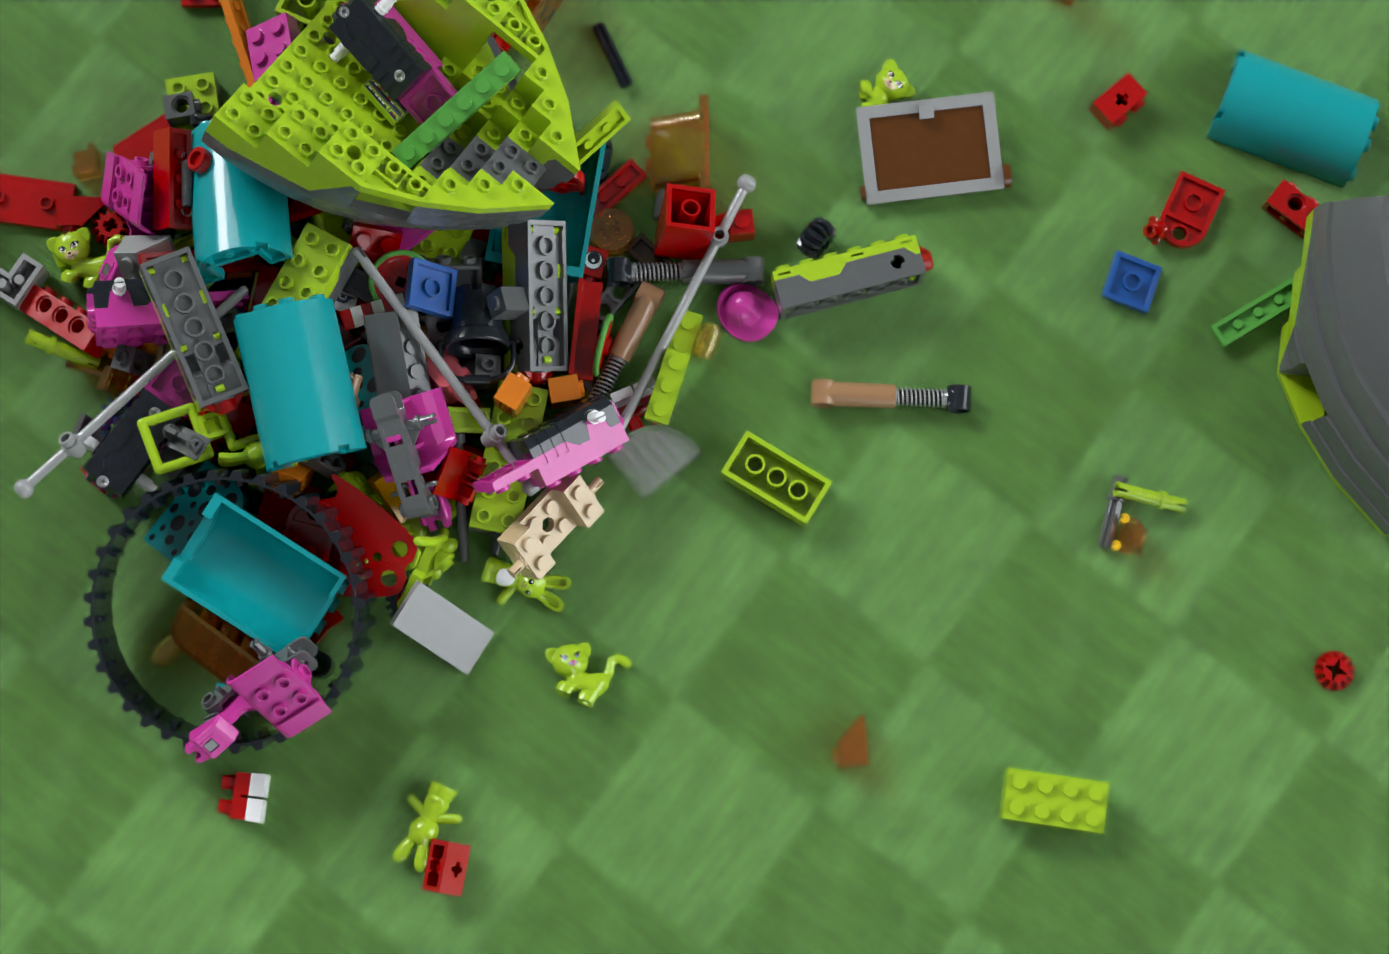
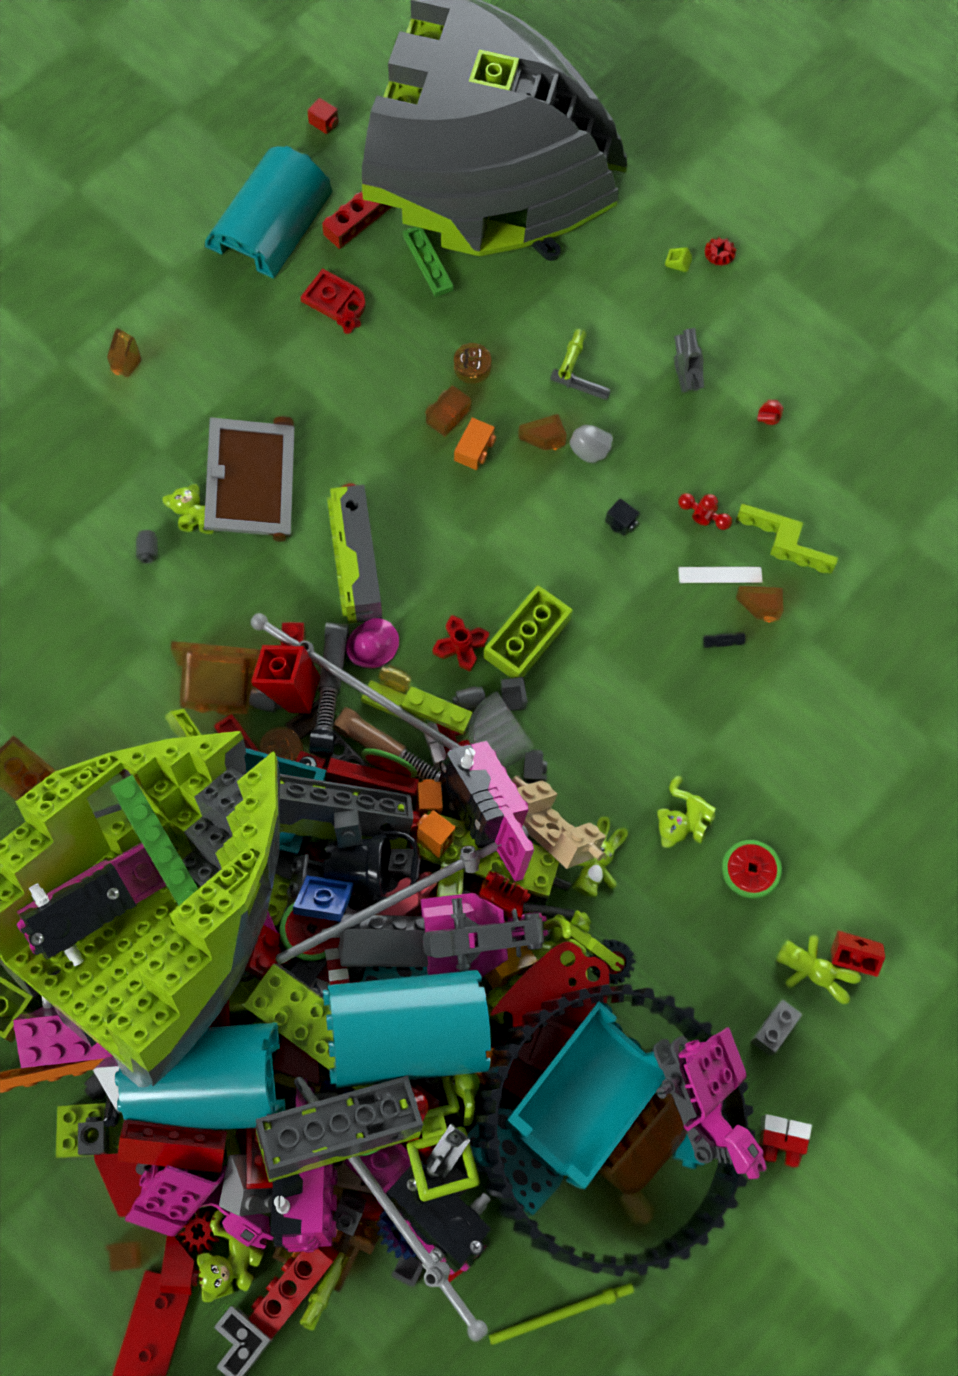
camera: 85 degrees left, 10 degrees down
dark grey piece [181,151,193,216] -> none
red tile [187,146,212,173] -> none
tile [360,78,410,126] -> none
light grey tile [389,580,494,675] -> none
black axle [593,22,633,89] -> none
black gear [796,217,836,259] -> none
piece [811,379,972,414] -> none
lime brick [998,767,1110,835] -> none
red brick [1089,72,1148,131] -> none
blue plate [1101,250,1162,314] -> none
clear orange piece [1111,513,1149,556] -> none
none -> dark grey brick [136,530,158,564]
none -> clear orange brick [425,385,471,437]
none -> red plant [432,615,490,672]
none -> dark grey brick [452,686,486,711]
none -> clear orange head [454,343,492,384]
none -> orange brick [454,417,497,470]
none -> lime bar [489,1283,634,1345]
none -> dark grey panel [500,677,527,712]
none -> clear orange slope [518,414,567,451]
none -> dark grey brick [523,750,547,784]
none -> black beam [531,237,561,261]
none -> light grey hair [570,425,613,463]
none -> black brick [605,498,640,537]
none -> lime slope [664,247,692,272]
none -> dark grey connector [674,328,704,393]
none -> red piece [678,493,732,530]
none -> white sticker [679,567,762,583]
none -> black axle [702,632,746,648]
none -> red wheel [722,840,782,899]
none -> lime bracket [736,504,838,574]
none -> light grey brick [751,999,802,1056]
none -> red piece [757,400,784,425]

